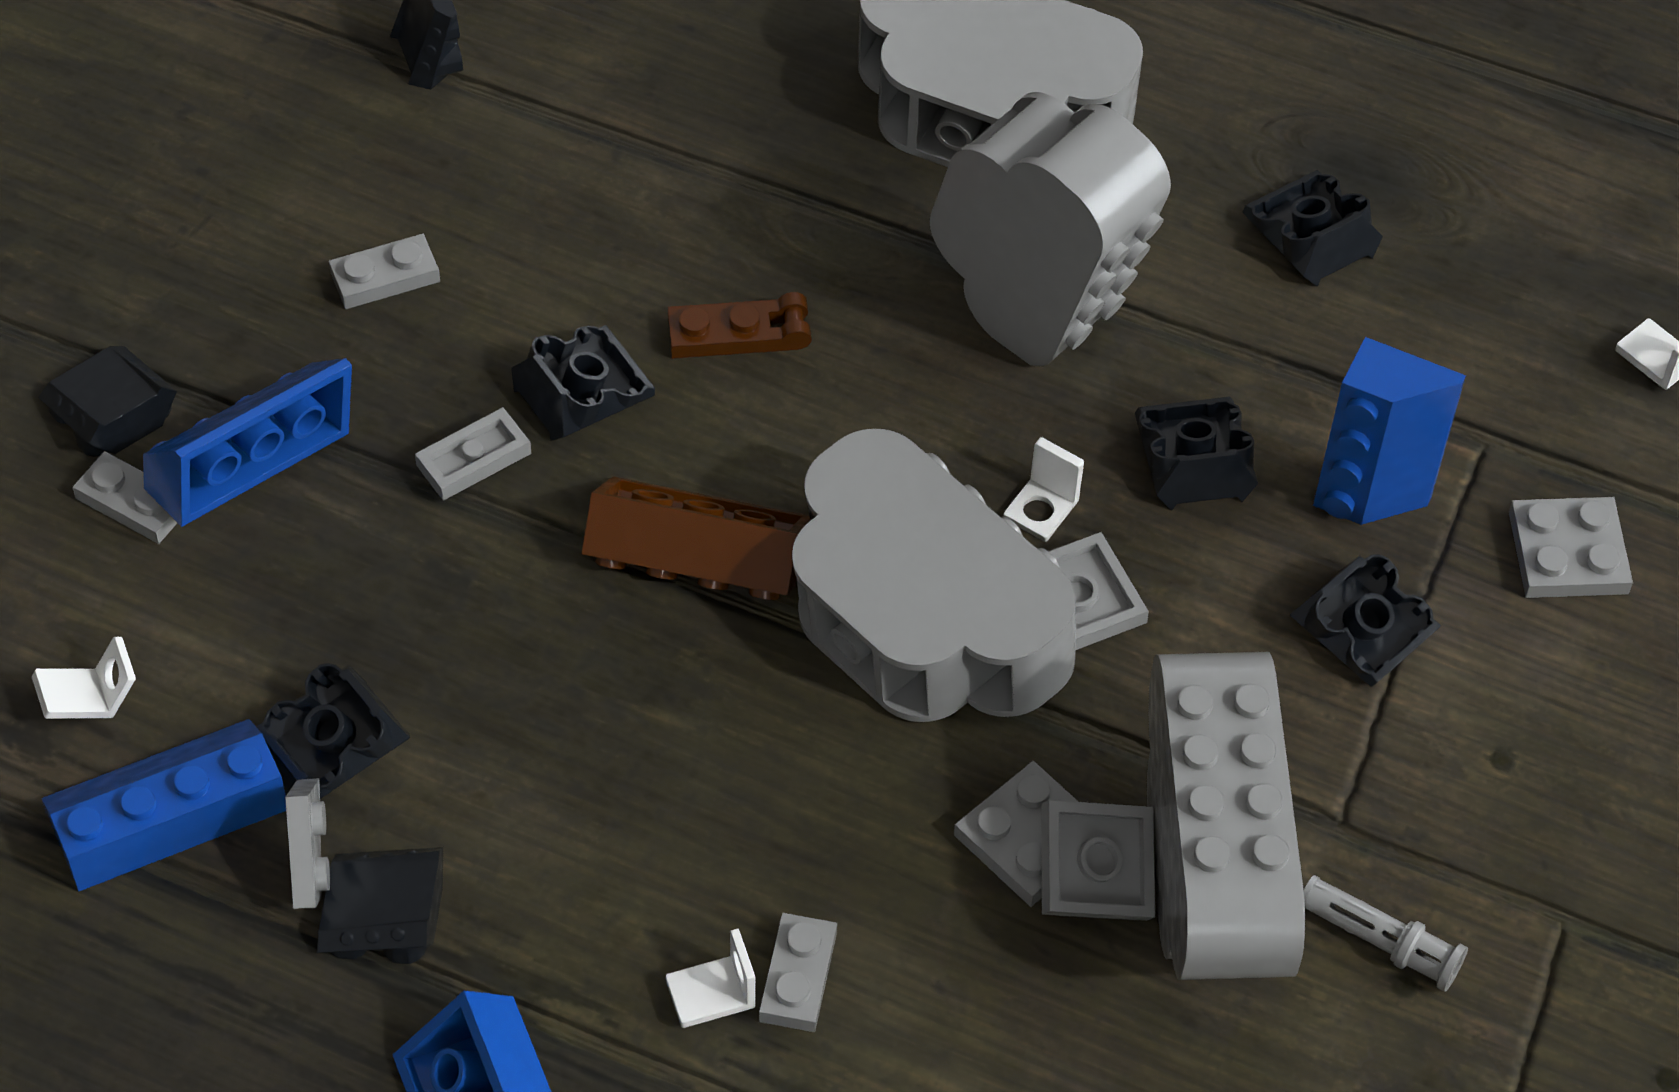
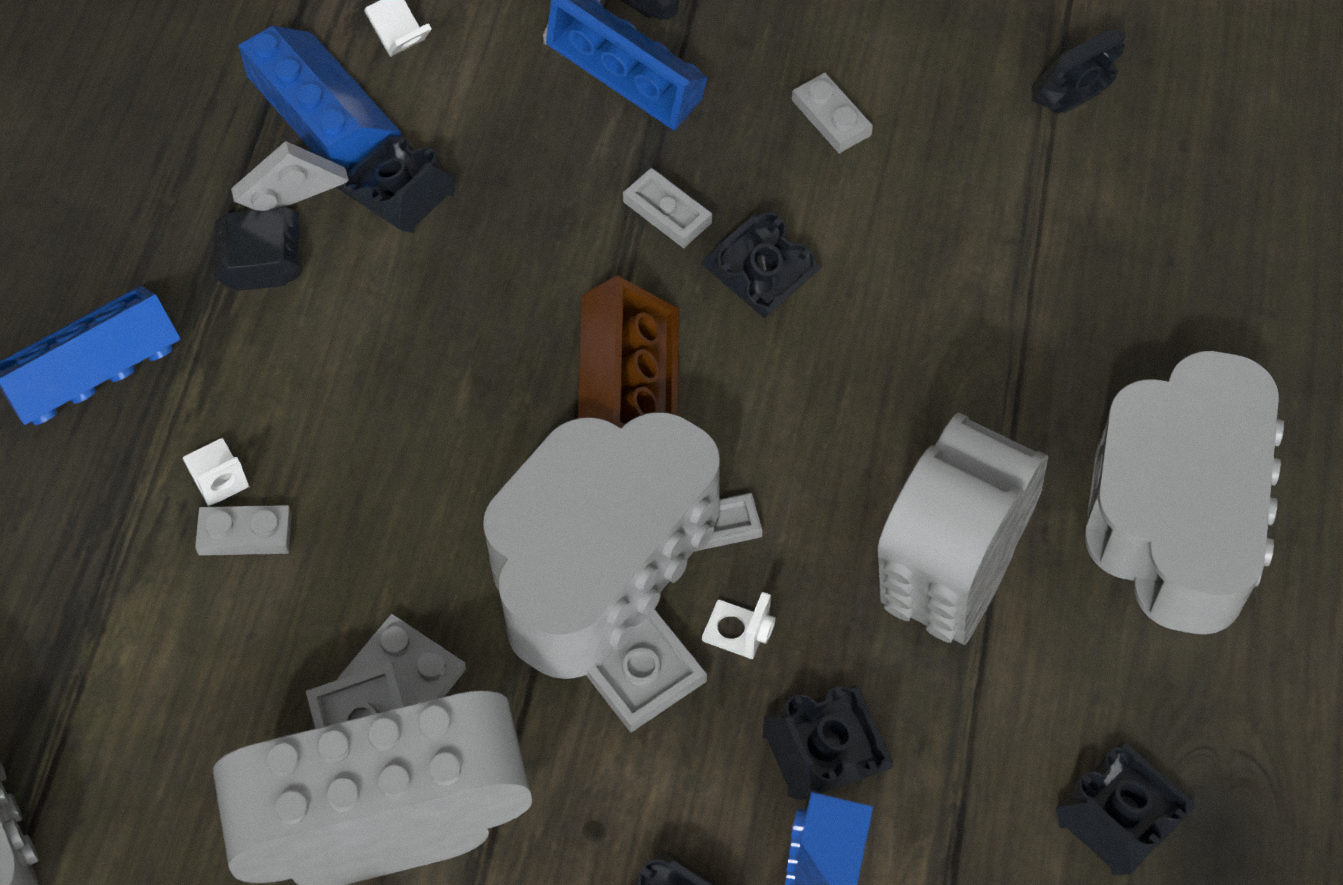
camera: 80 degrees right, 5 degrees up
reddish brown plate [668,292,812,359] -> none

